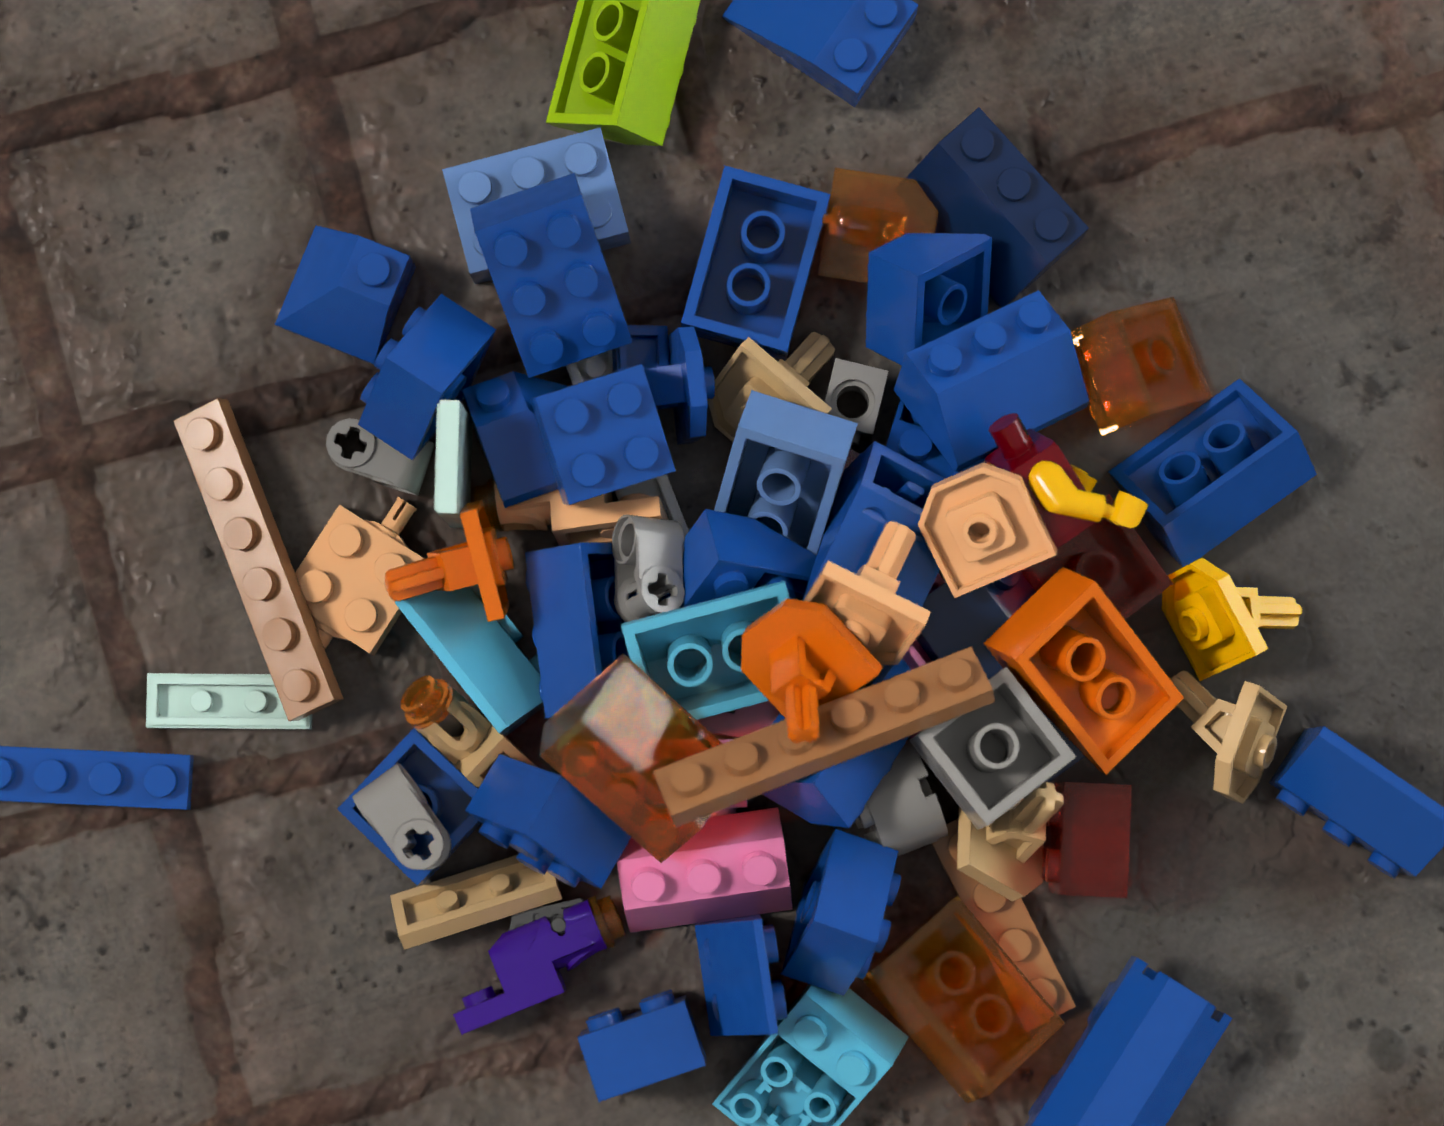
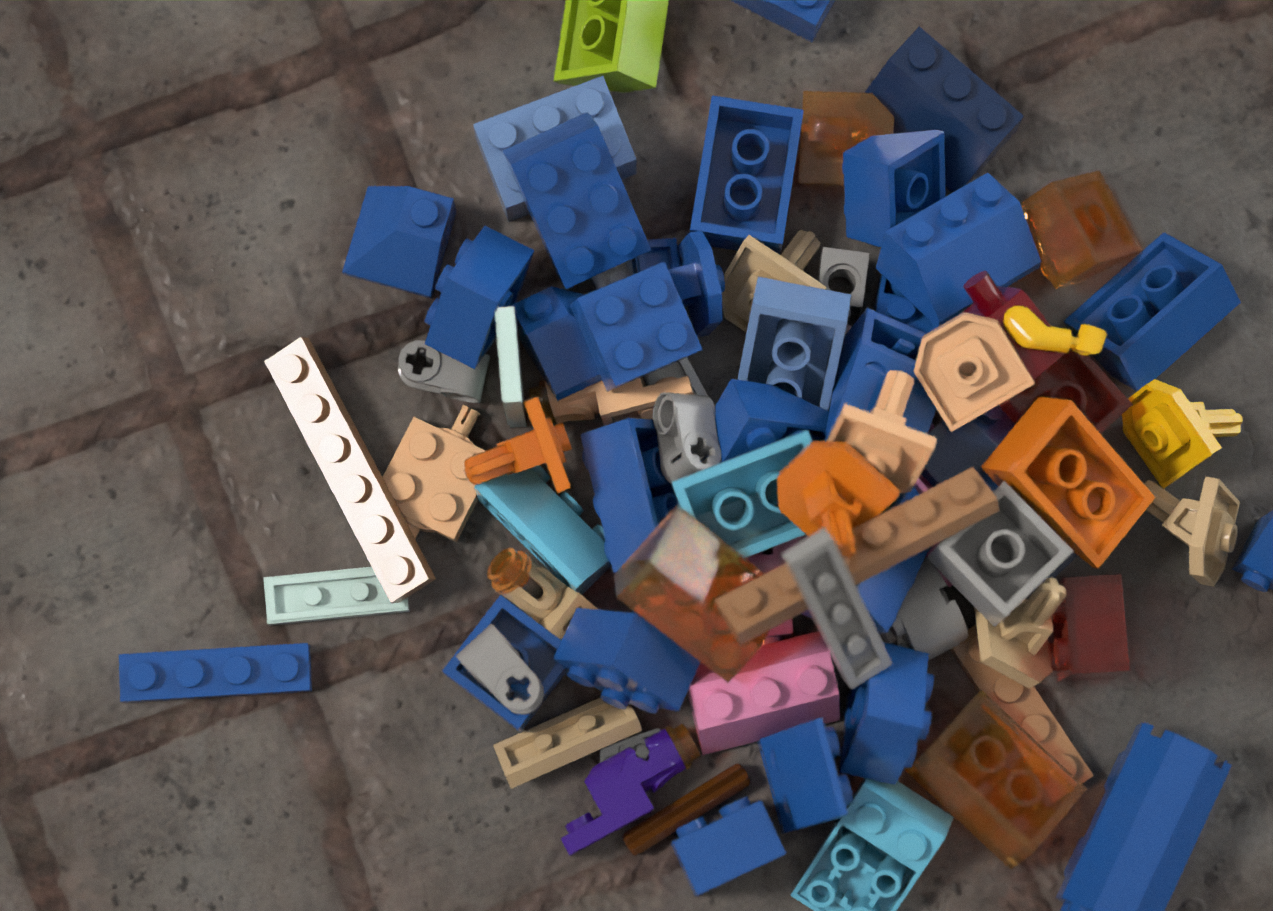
camera: 10 degrees left, 5 degrees down
none -> reddish brown axle [622,763,751,855]
none -> light grey plate [781,528,893,690]

